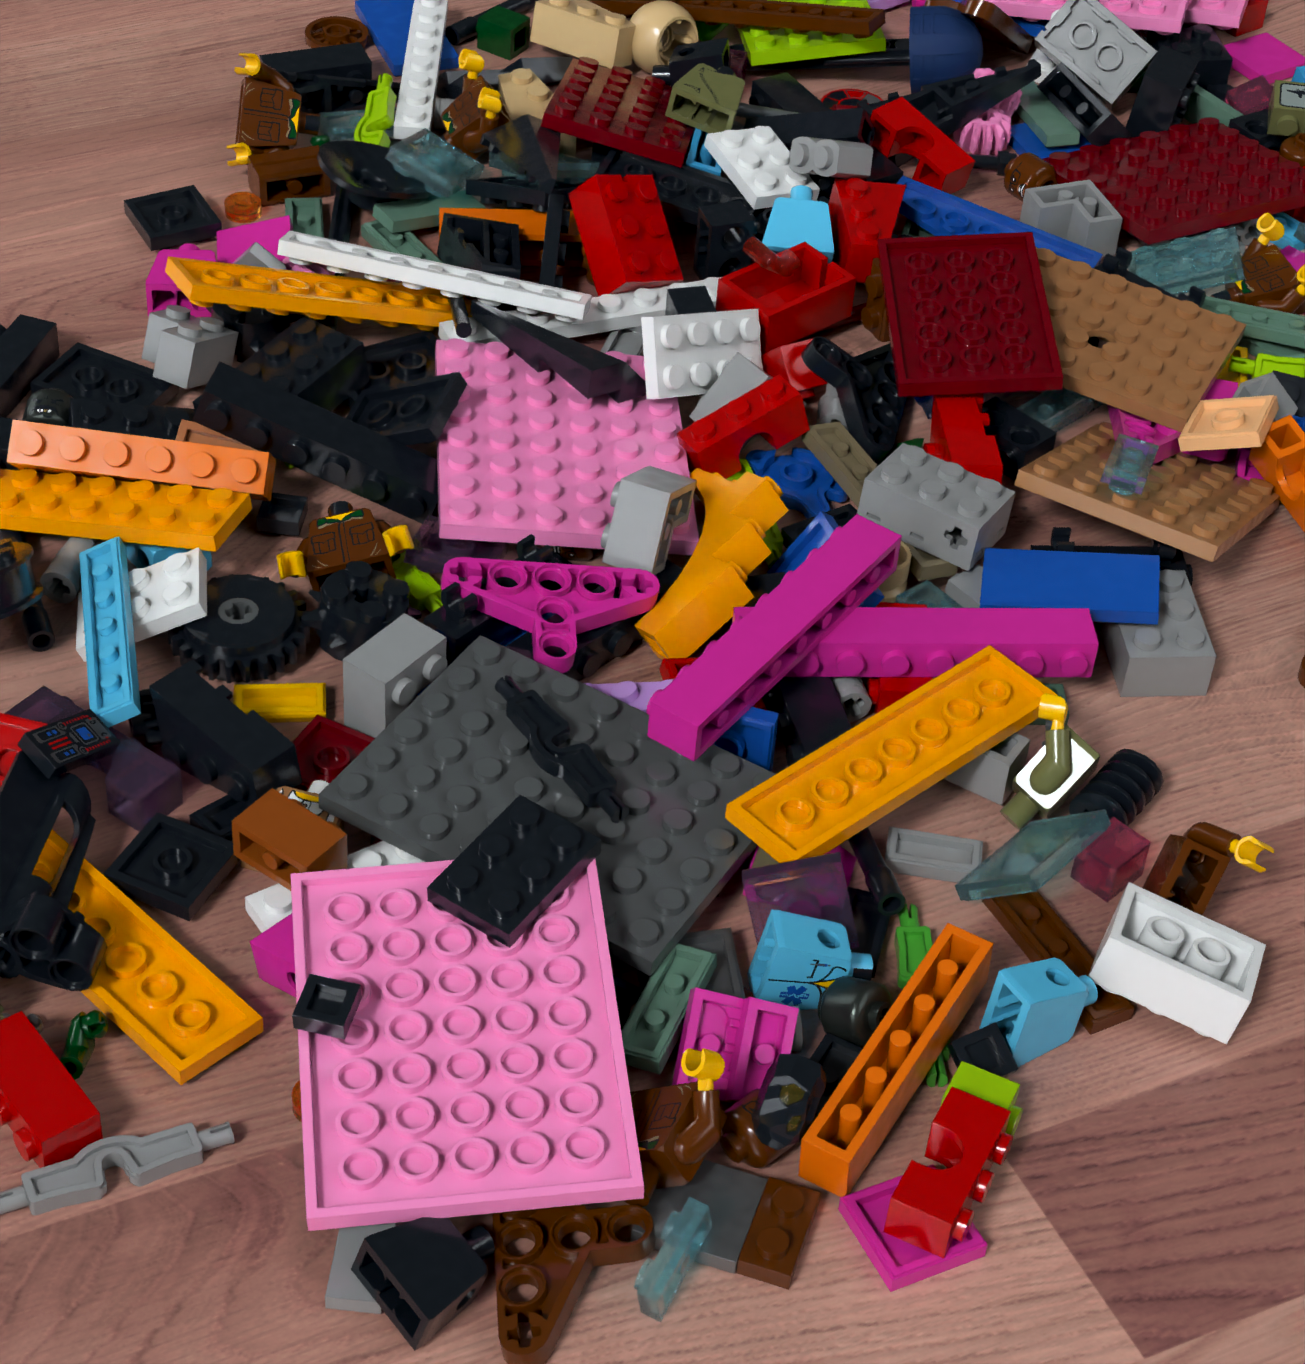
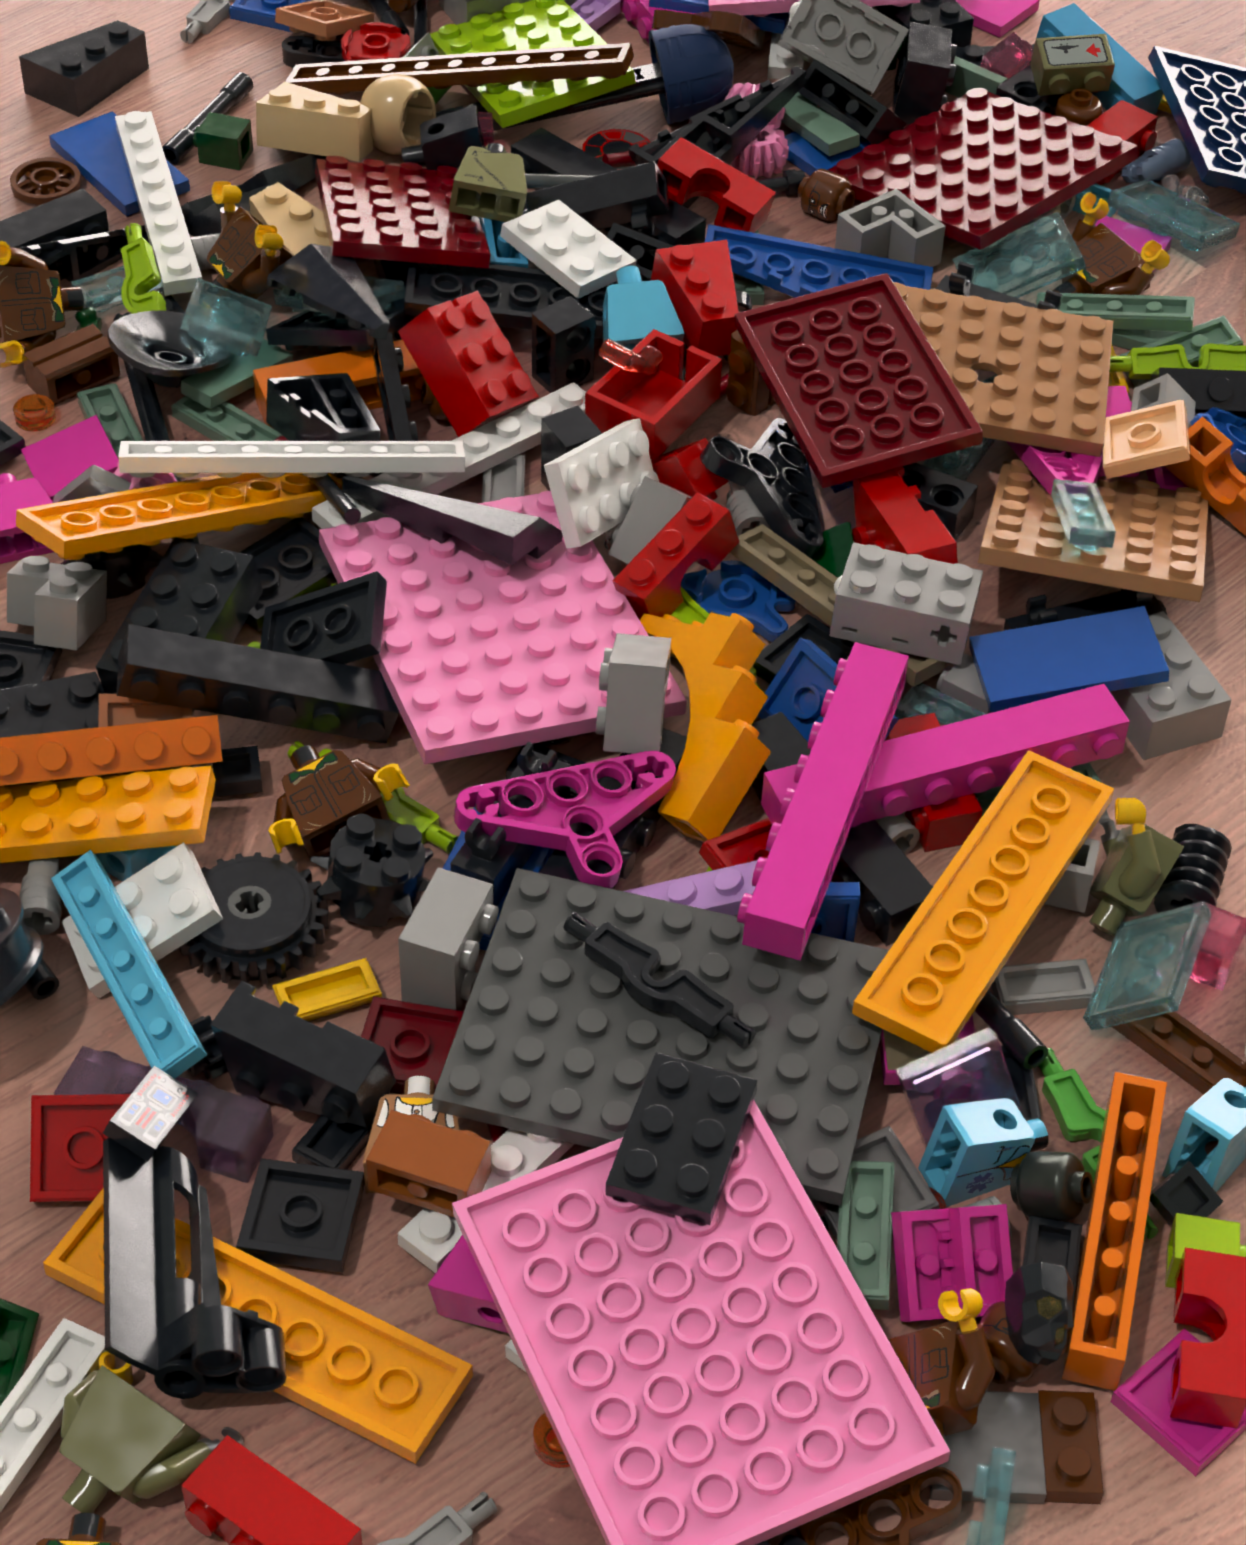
camera: 15 degrees left, 5 degrees up
dark green arm [59,1010,108,1080] -> none
black plate [292,974,362,1039] -> none
clear purple plate [404,515,509,581] -> none
light grey brick [789,136,873,180] -> none

